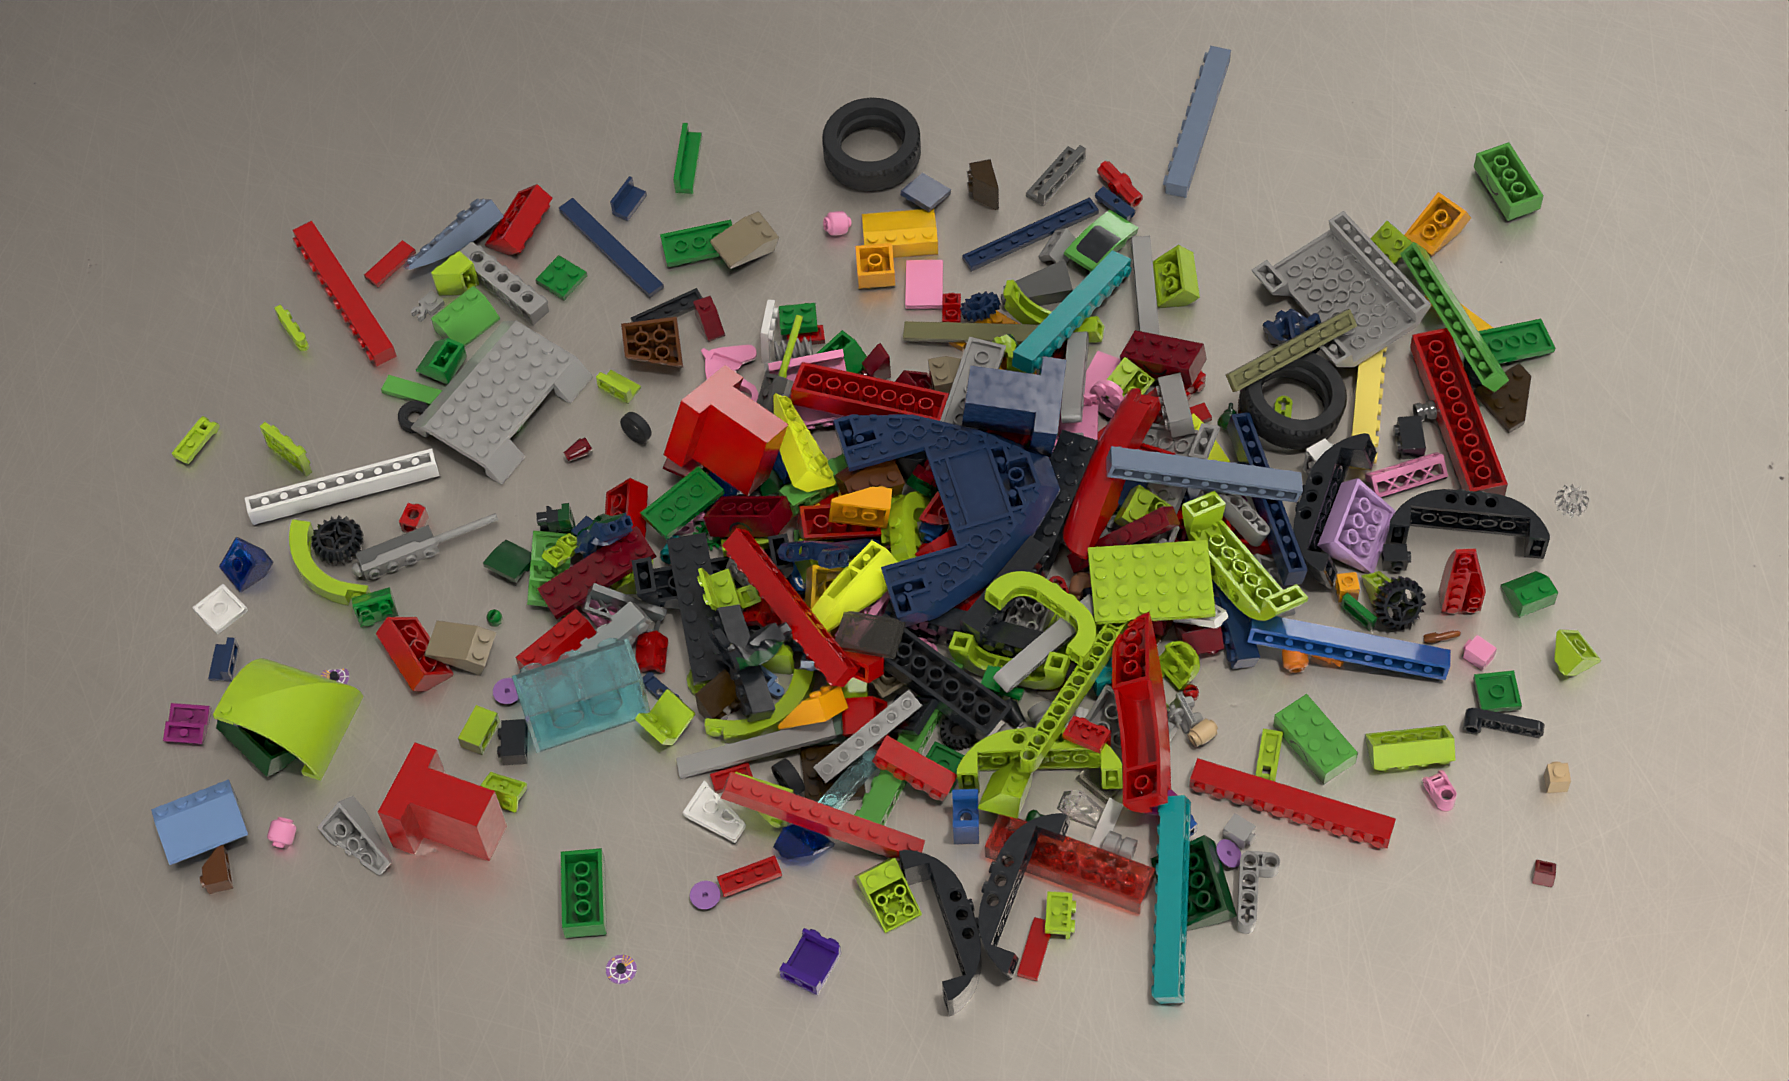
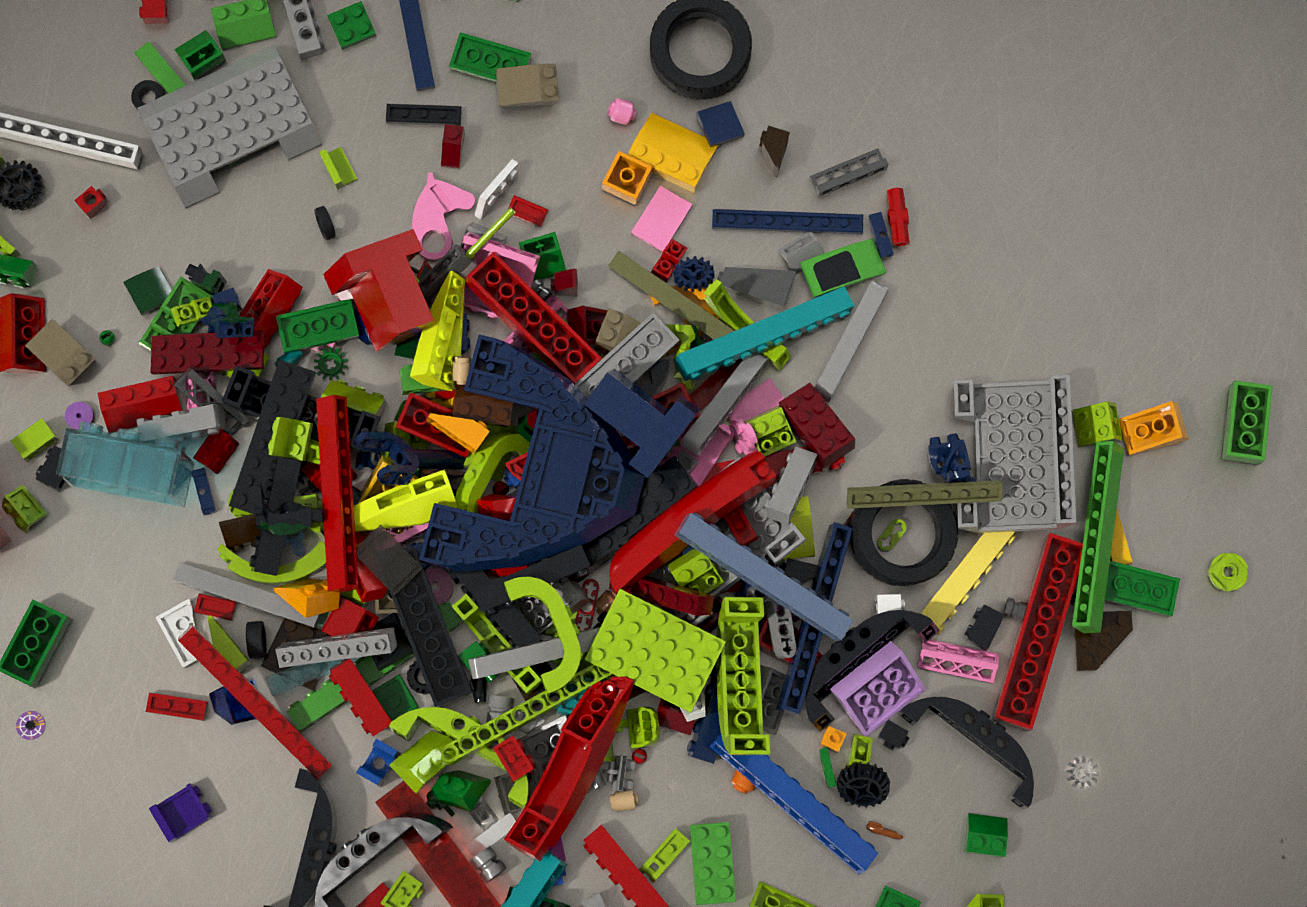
camera: 25 degrees right, 20 degrees up
lime plate [259,422,312,477] -> none
piece [352,513,498,581] -> none
dark red cone [563,437,593,462] -> none
reddish brown wedge [621,317,683,368] -> none
lime bracket [635,689,695,745] -> none
medium lavender piece [690,881,721,909] -> none
dark red brick [703,496,793,538] -> none
light grey piece [774,336,813,361] -> none
green plate [779,303,818,335] -> none
lime slope [854,858,922,933] -> none
lime slope [1153,244,1200,308] -> none
sand blue brick [1163,45,1231,198] -> none
red tile [1189,402,1212,423] -> none
dark green piece [1217,403,1237,430] -> none
red wedge [1438,549,1486,614] -> none
bright pink brick [1463,635,1497,671] -> none
none -> green slope [432,770,491,812]
none -> tan brick [453,356,472,385]
none -> lime plate [1208,553,1248,592]

